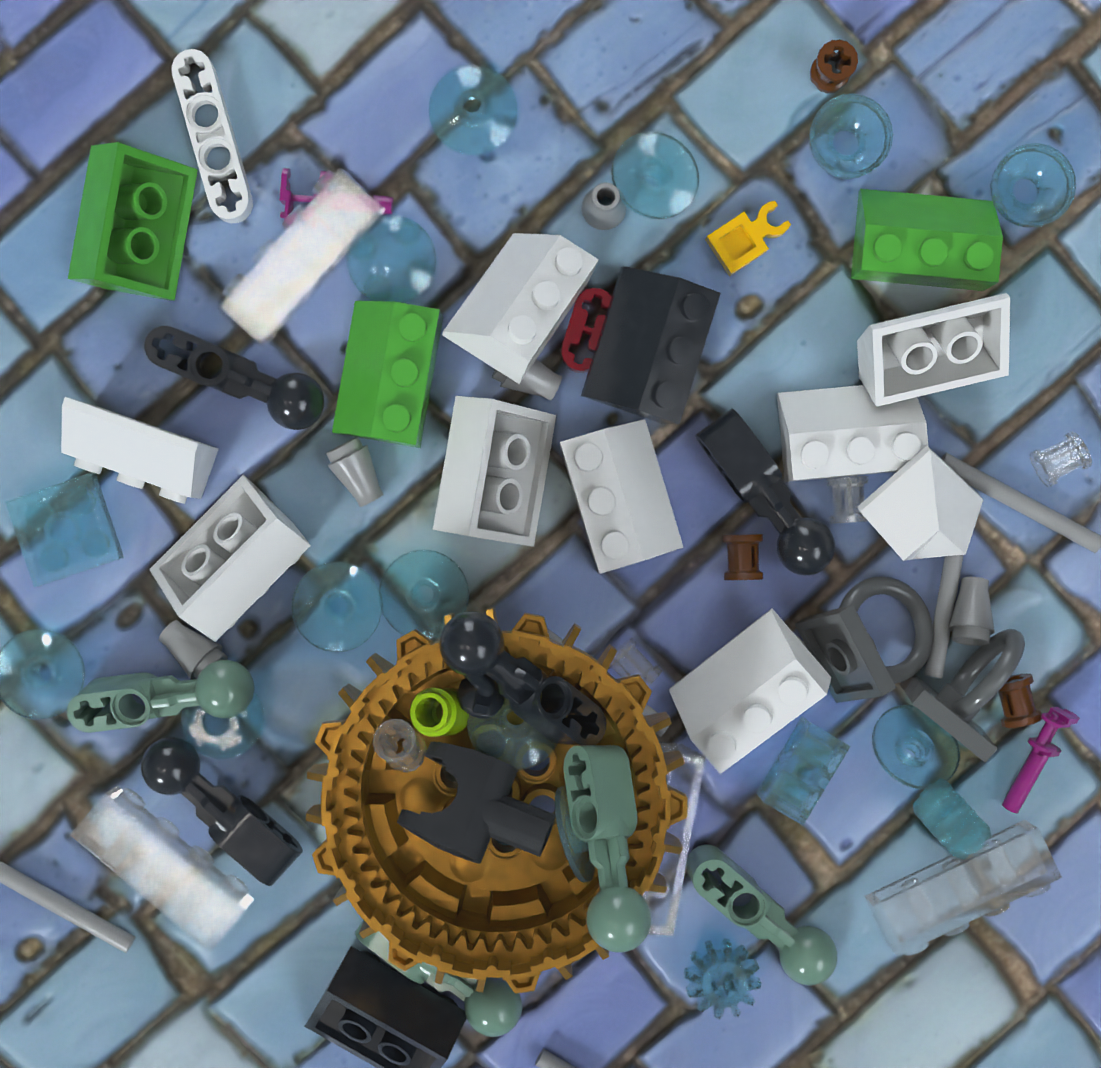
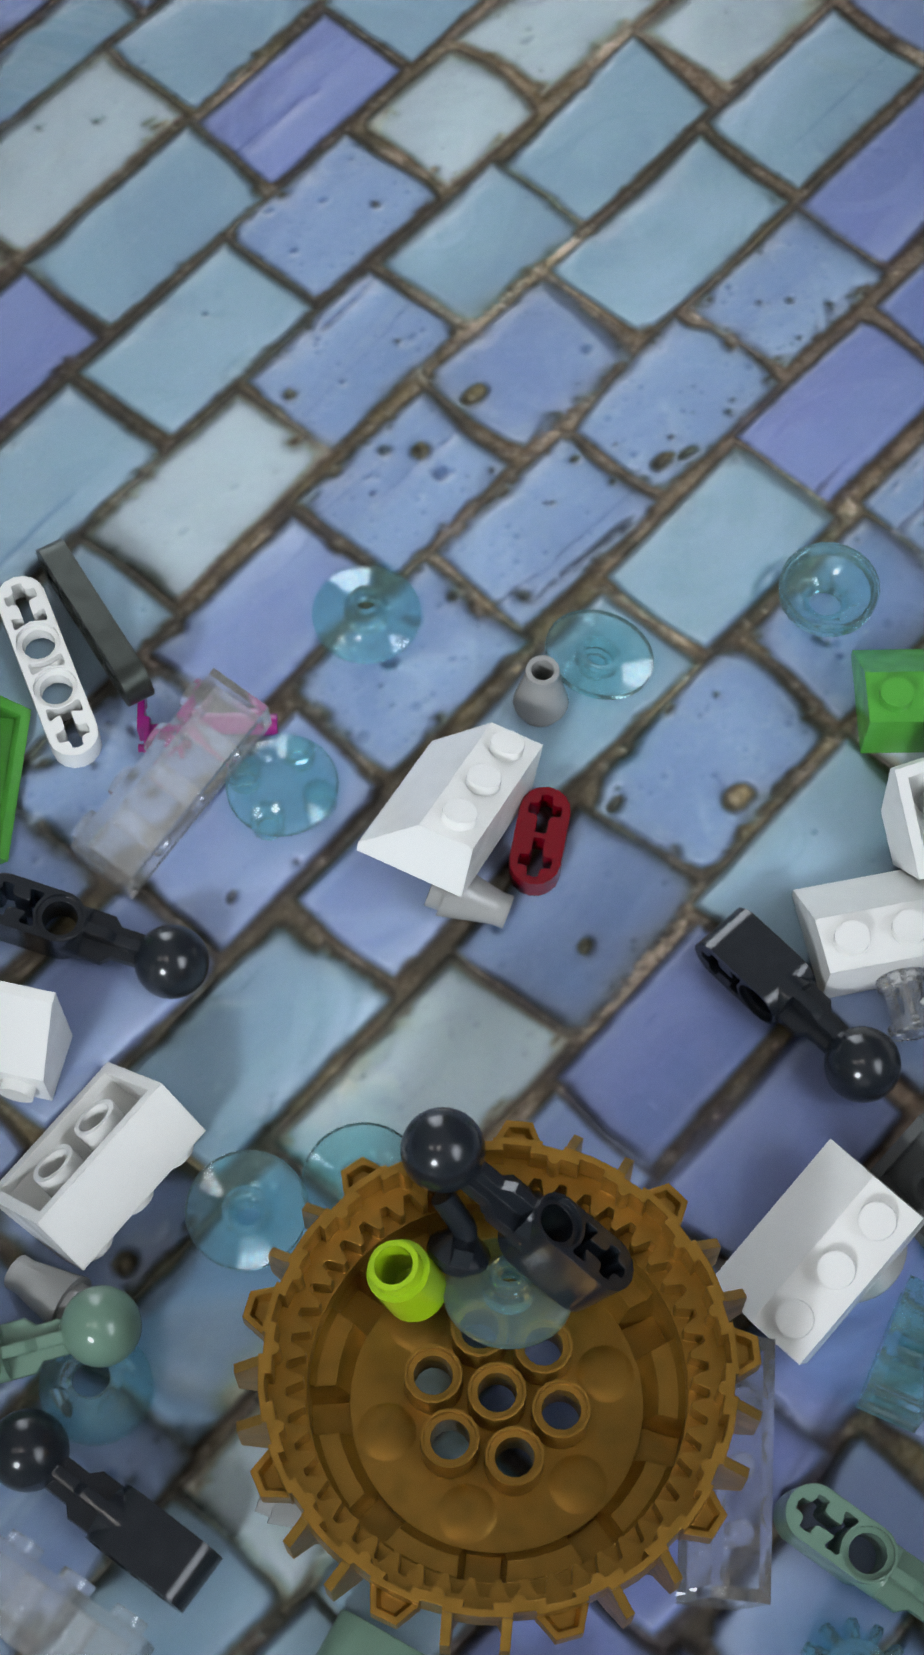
camera: 10 degrees left, 25 degrees down
light grey cone [326,437,384,507] -> none
bright green slope [332,301,443,448] -> none
clear bush [373,719,427,773] -> none
black connector [397,742,556,864] -> none
white slope [433,396,556,547] -> none
clear light blue dish [555,785,596,883] -> none
white slope [560,419,683,574] -> none
sand green beam [563,745,651,953] -> none
black slope [581,266,721,424] -> none
yellow plate [705,201,791,277] -> none
reddish brown bush [722,534,763,580] -> none
reddish brown bush [810,39,858,93] -> none
none -> pearl dark grey beam [36,538,155,707]

